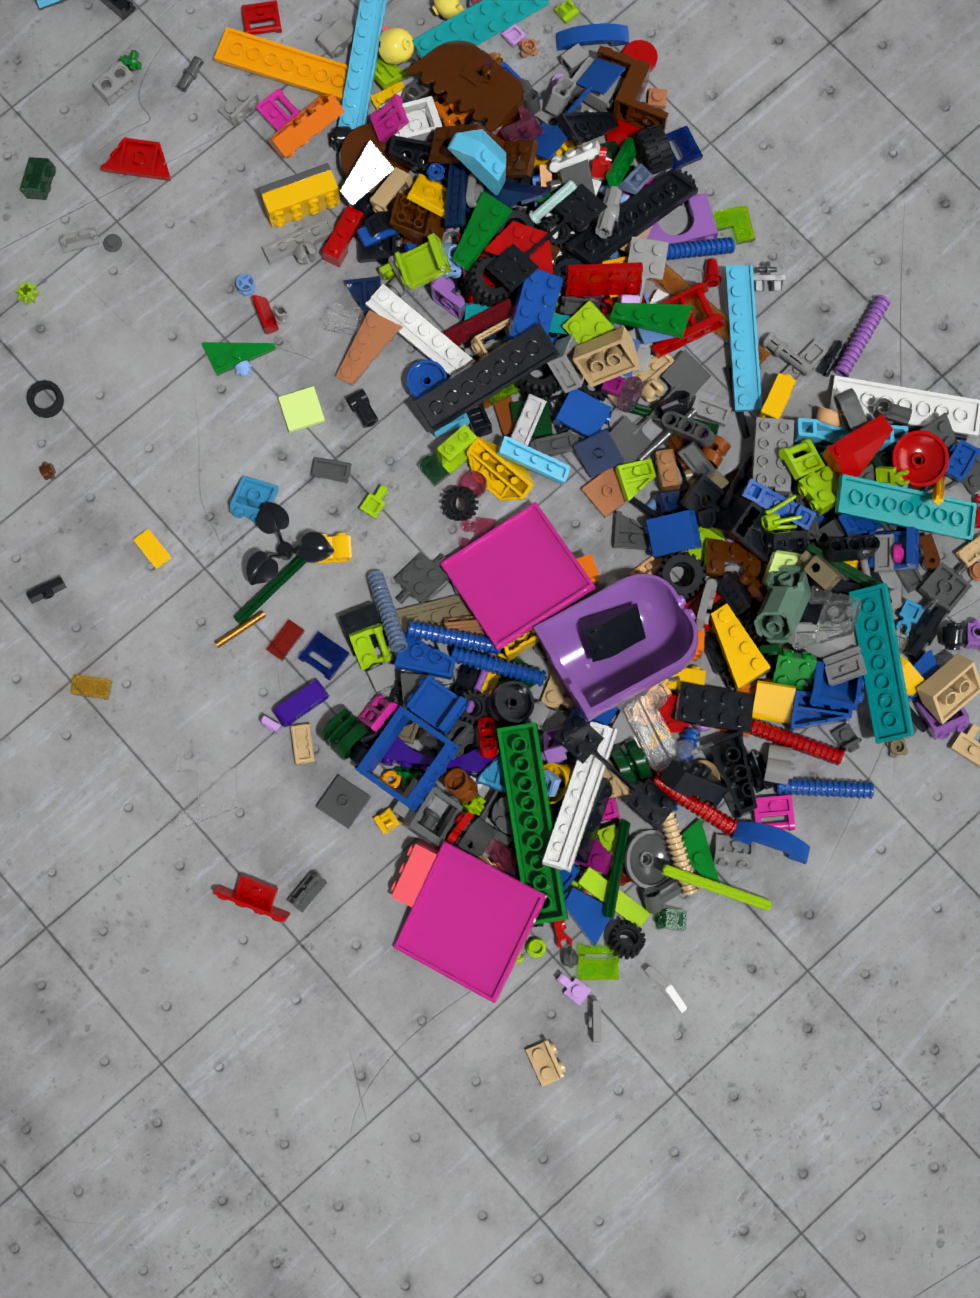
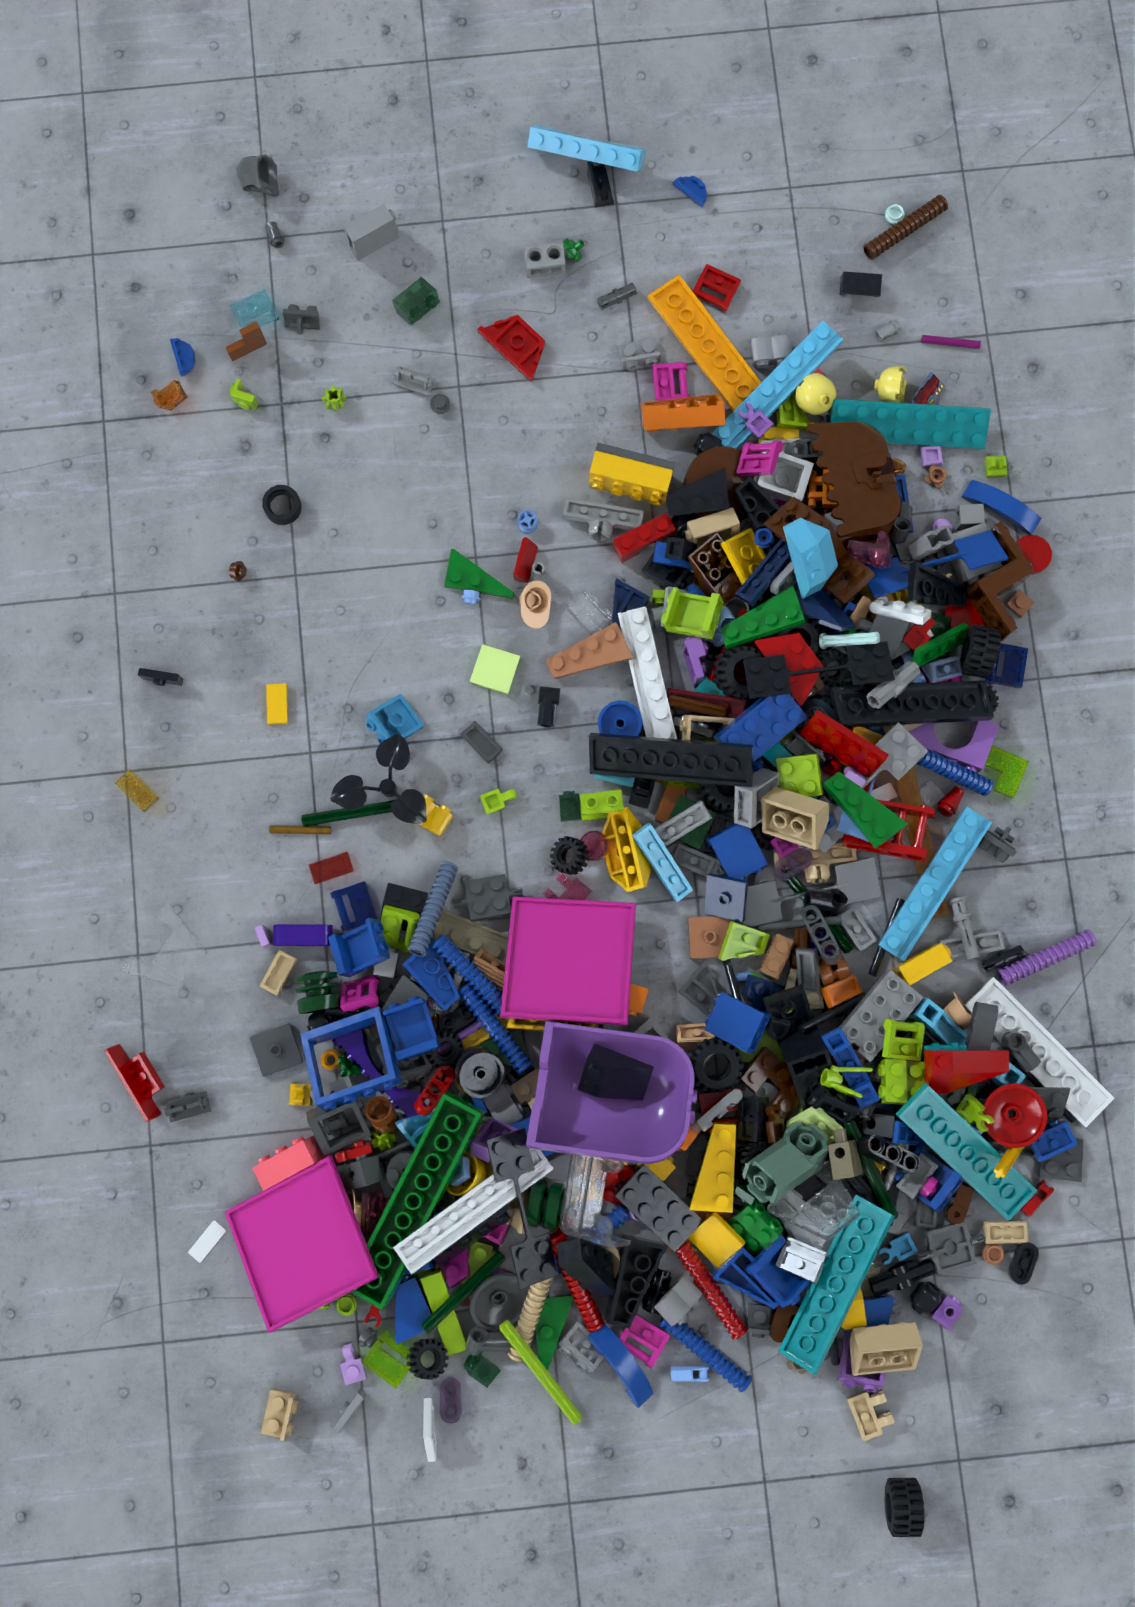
camera: 35 degrees right, 5 degrees up
none -> white sticker [188,1221,226,1263]
none -> blue panel [328,918,390,978]
none -> clear purple plate [439,1377,462,1424]
none -> black hand [505,1066,535,1084]
none -> light nougat piece [520,581,551,629]
none -> reddish brown axle [668,695,728,718]
none -> light blue bar [670,1365,710,1382]
none -> medium lavender plate [738,402,773,439]
none -> reddish brown leg [769,1304,800,1343]
none -> orange tile [820,974,863,1008]

